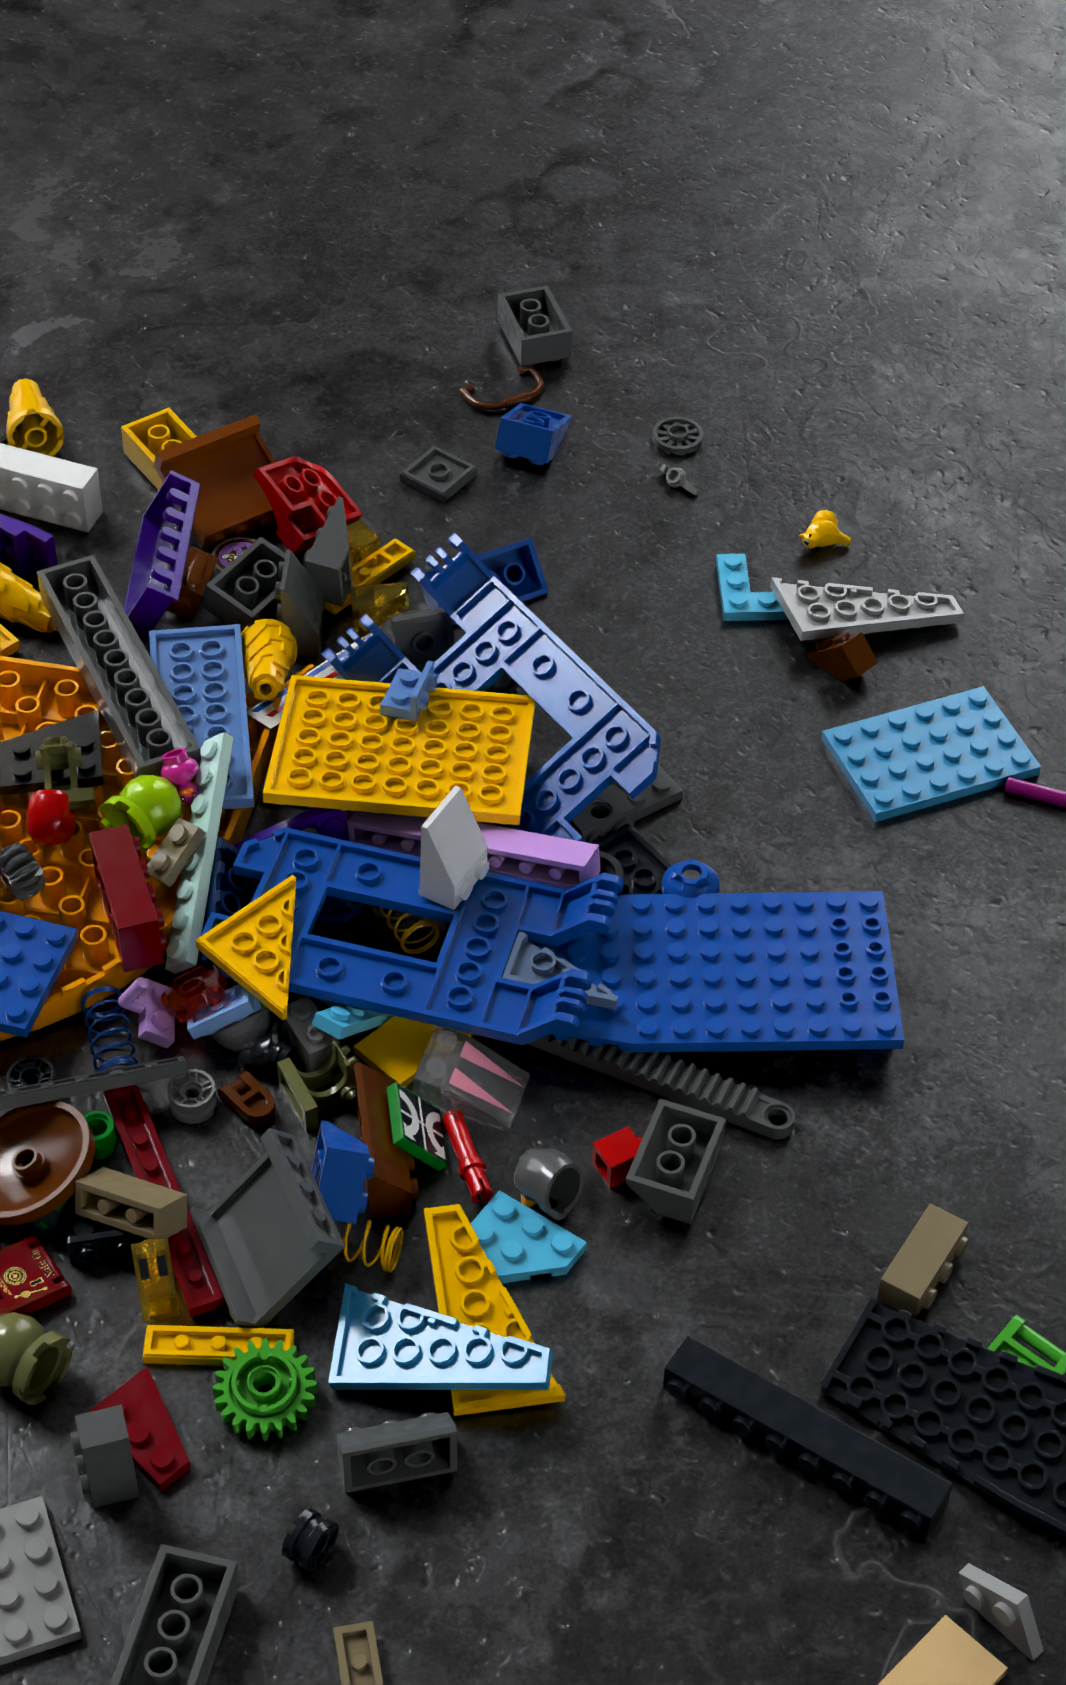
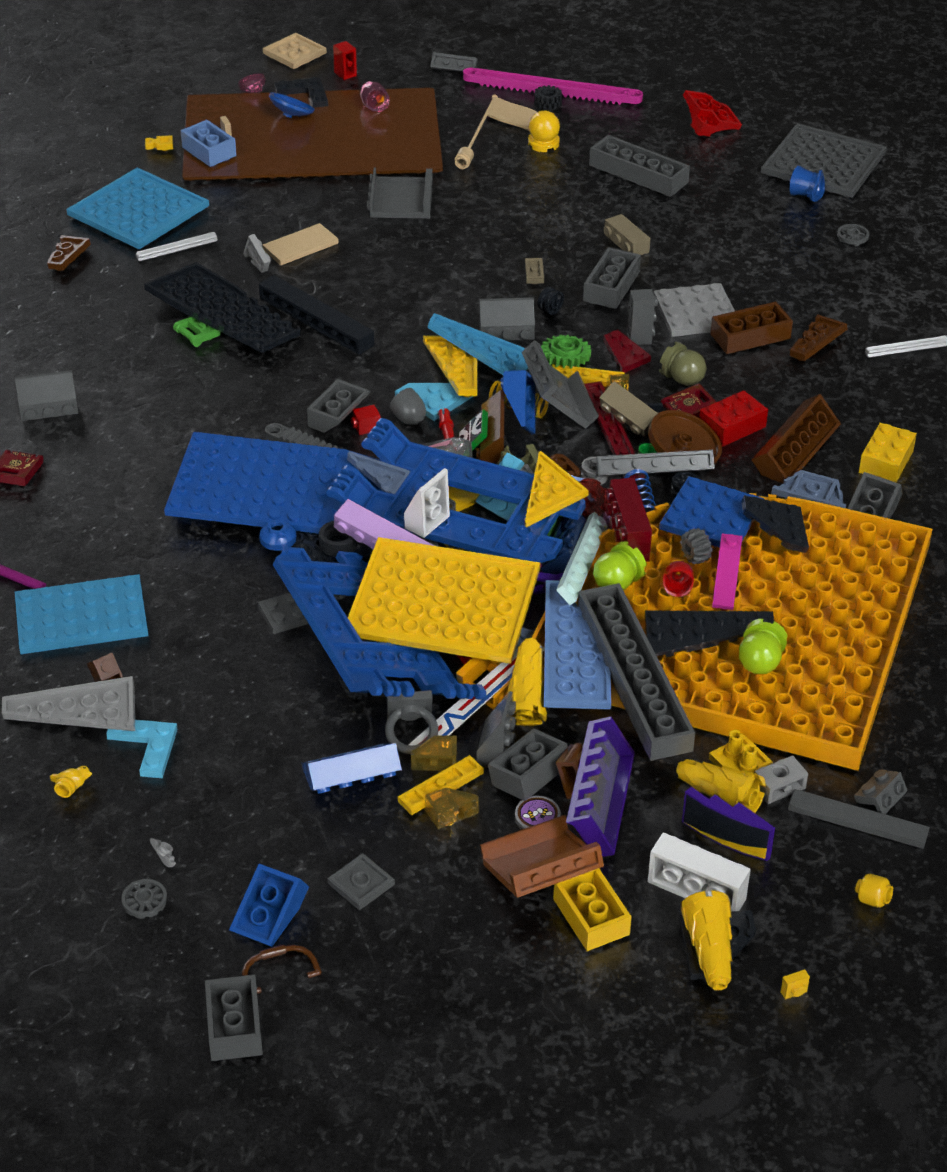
camera: 170 degrees left, 5 degrees down
olive tile [28,736,96,811] -> none
dark tan plate [147,817,206,888] -> none
dark pink animal [161,748,199,803] -> none
red slope [253,456,363,554] -> none
dark grey slope [303,496,353,607] -> none
medium blue bracket [380,661,438,722] -> none
dark tan brick [877,1203,970,1319] -> none

